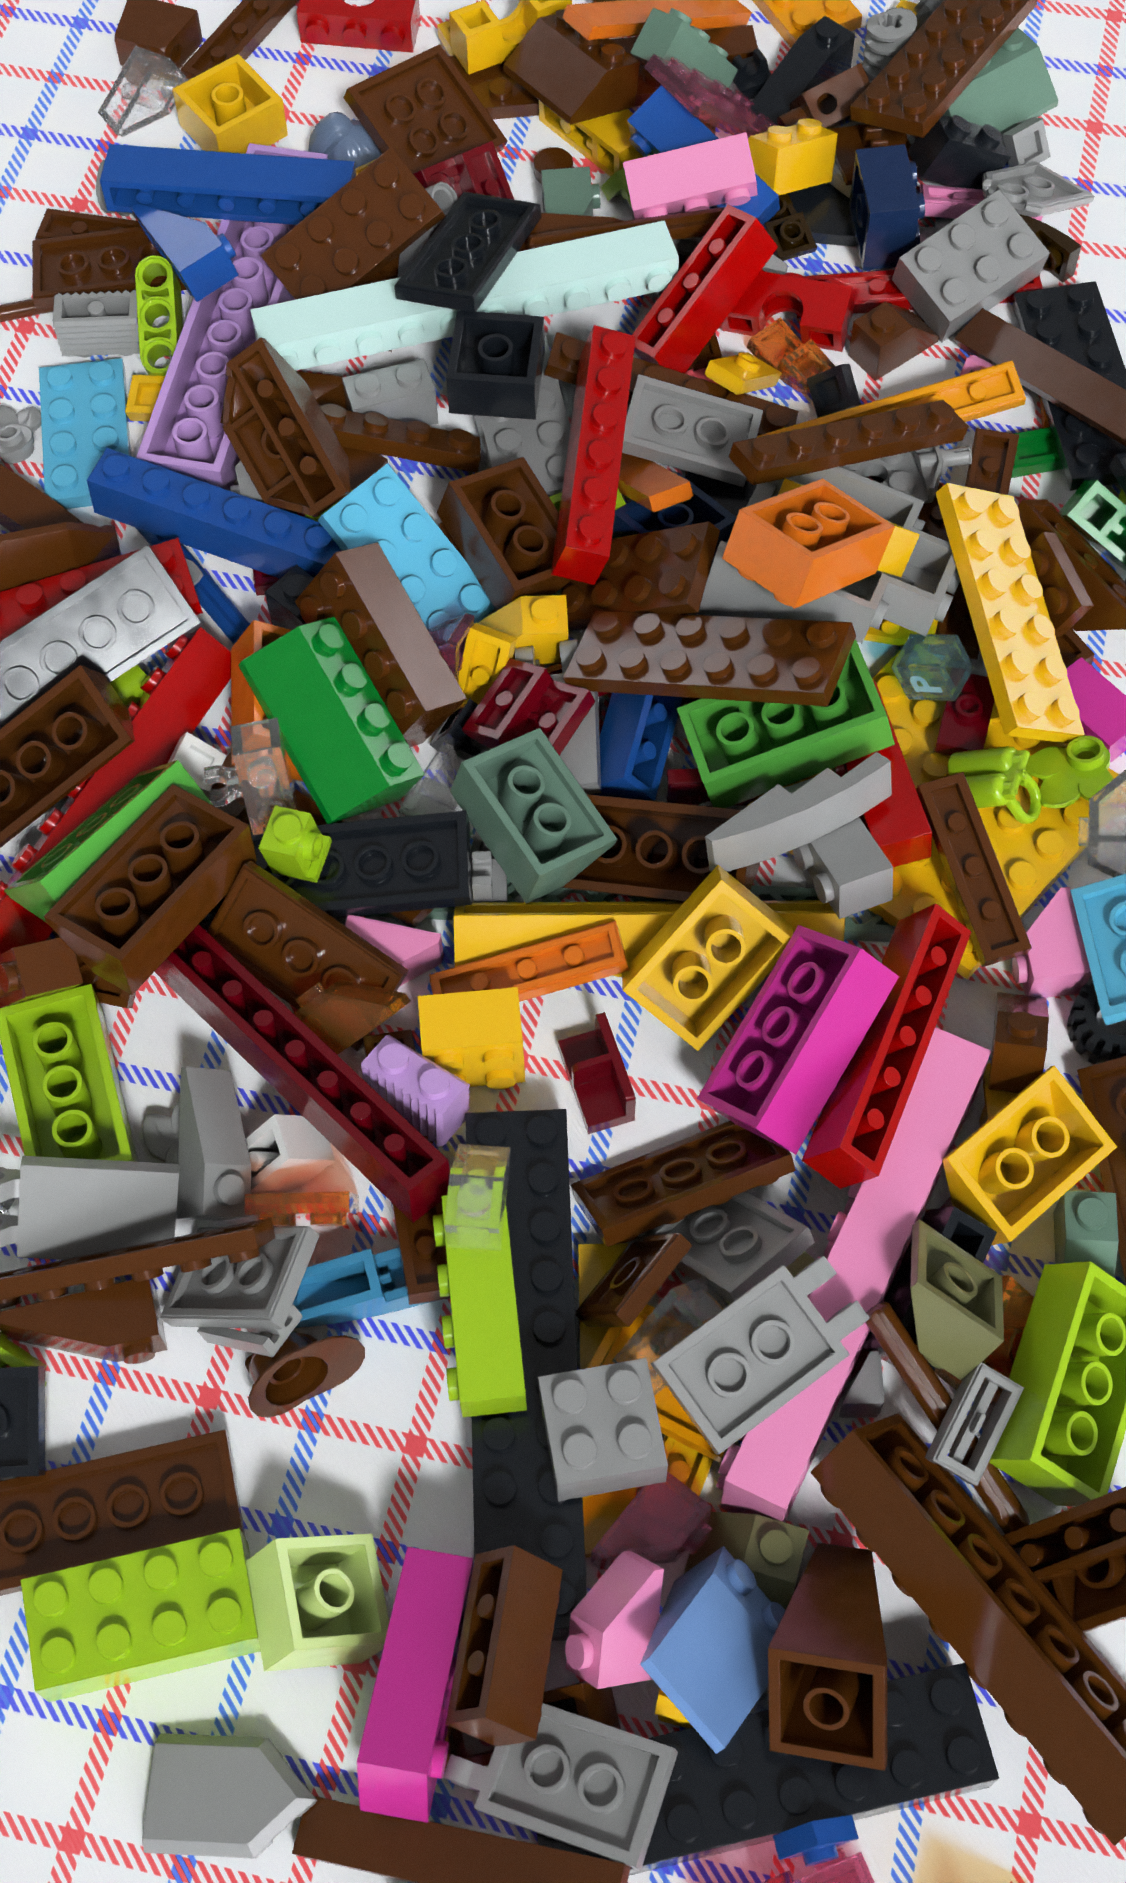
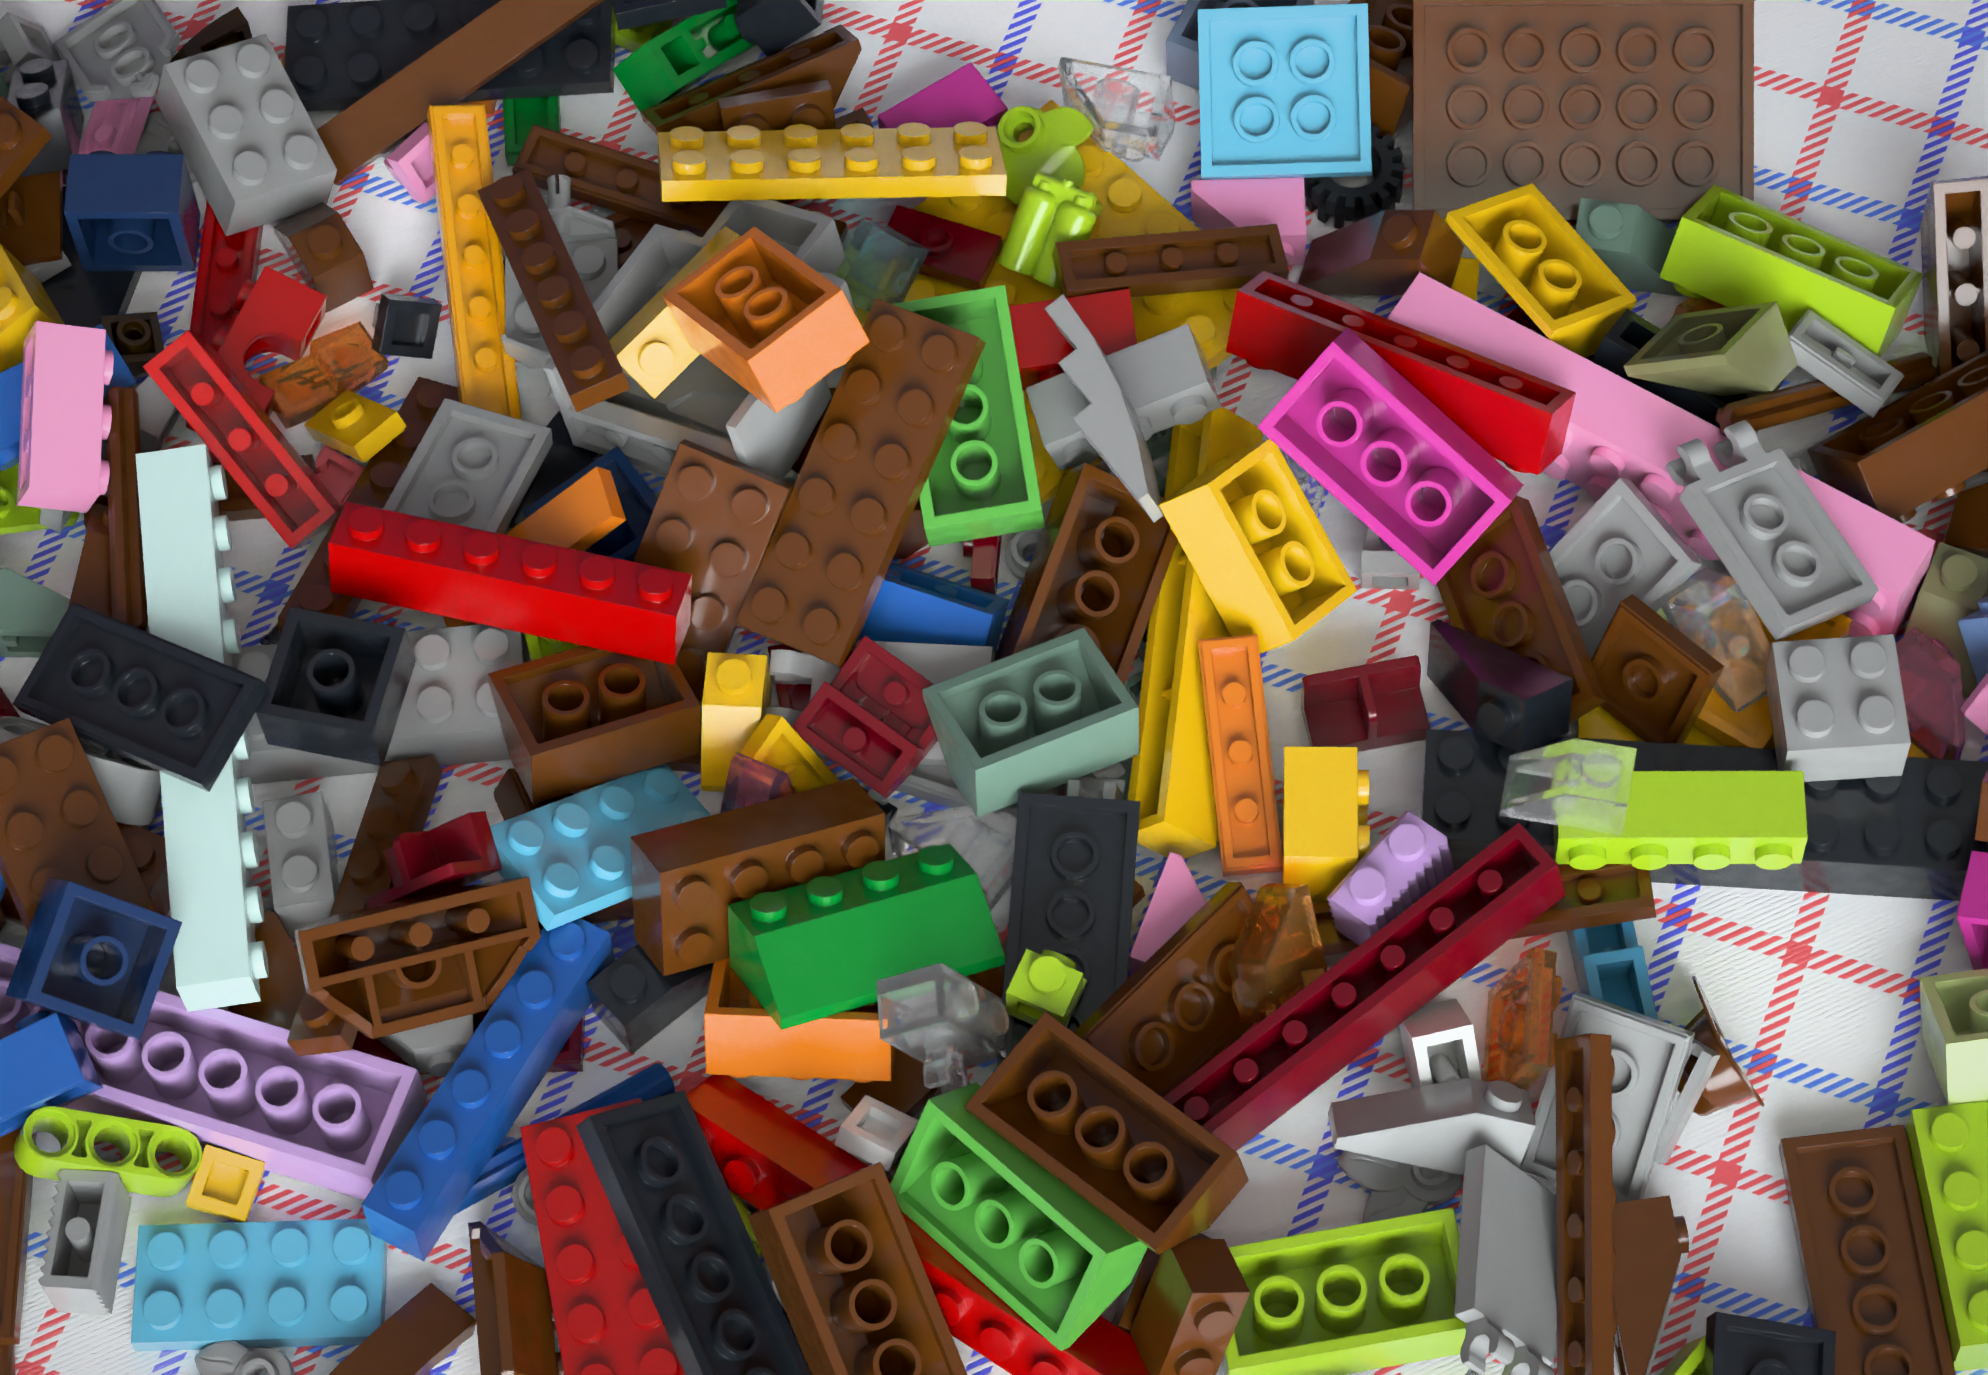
camera: 80 degrees left, 0 degrees up
none -> dark blue brick [5,878,182,1040]
none -> dark red panel [366,811,502,907]
none -> black slope [1427,619,1573,754]

